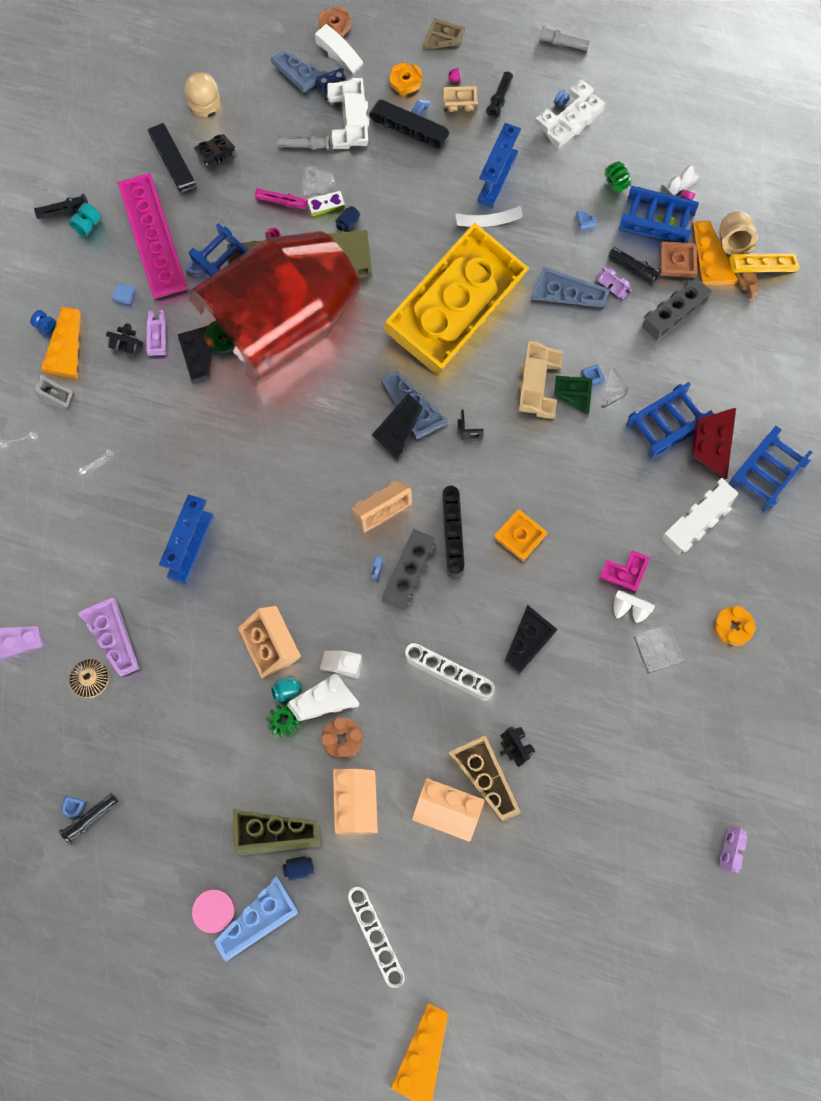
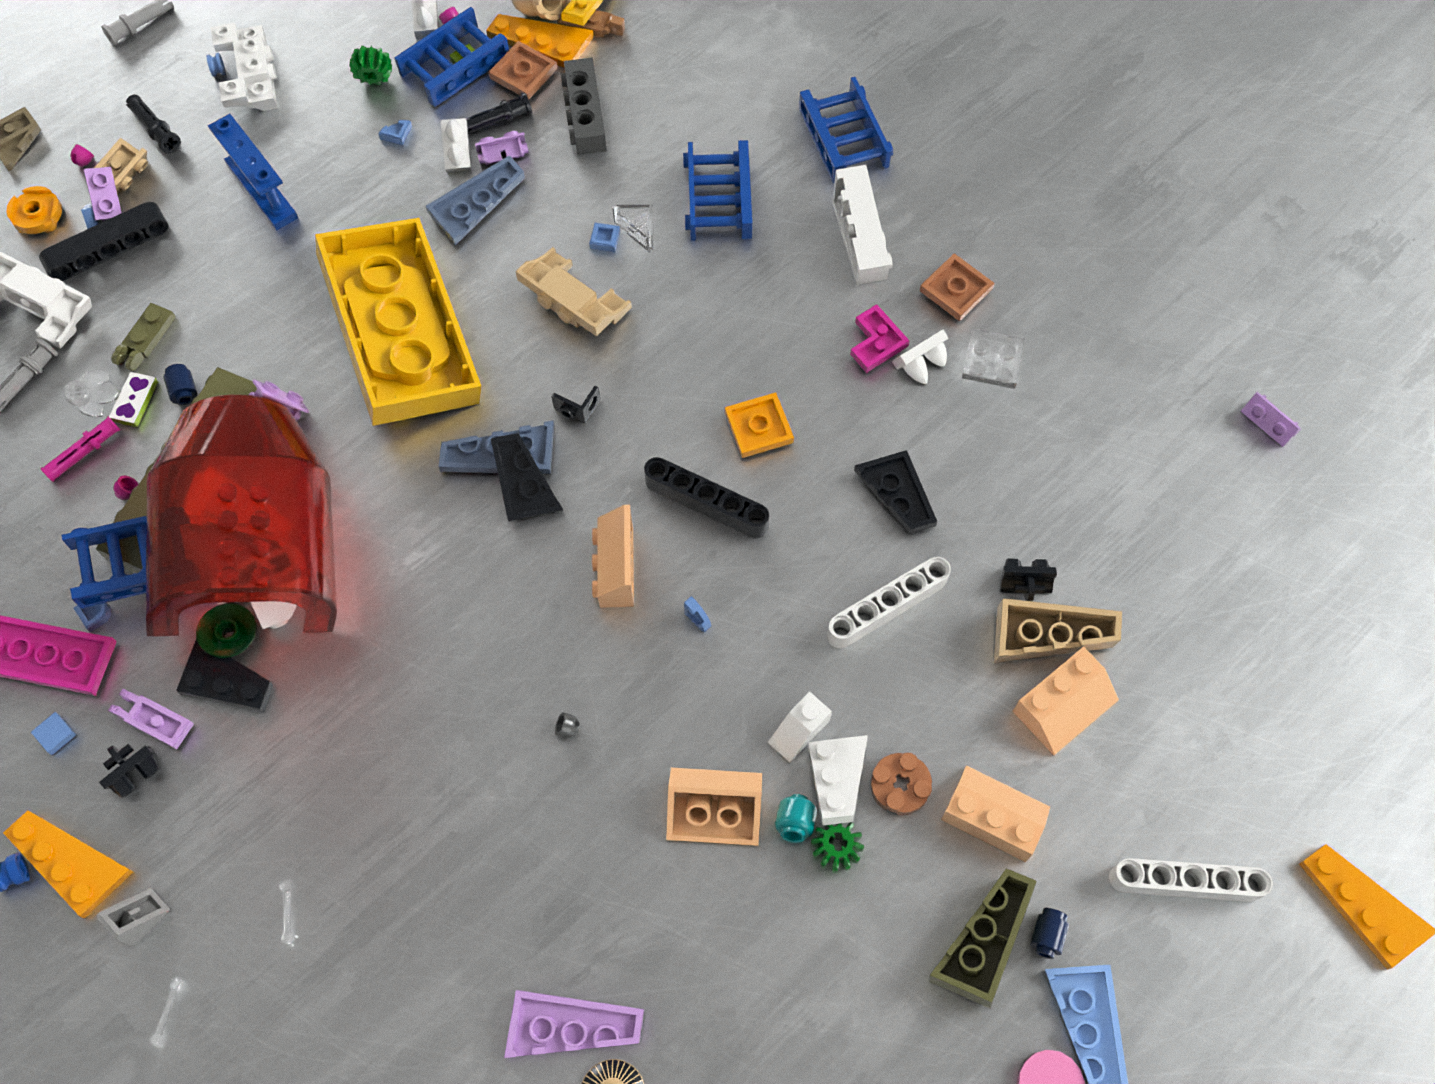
camera: 60 degrees left, 5 degrees down
blue fence [159,494,214,584] -> none
dark grey brick [382,529,436,610] -> none
white sticker [455,206,523,227] -> none
dark green wing [554,376,593,415] -> none
dark red wing [691,408,736,480] -> none
light orange plate [714,606,756,646] -> none
none -> lavender hinge [84,167,122,222]
none -> olive hinge [111,302,176,371]
none -> lavender hinge [248,379,309,422]
none -> white tile [441,118,472,172]
none -> dark grey hinge [555,712,580,738]
none -> nougat plate [919,253,995,321]

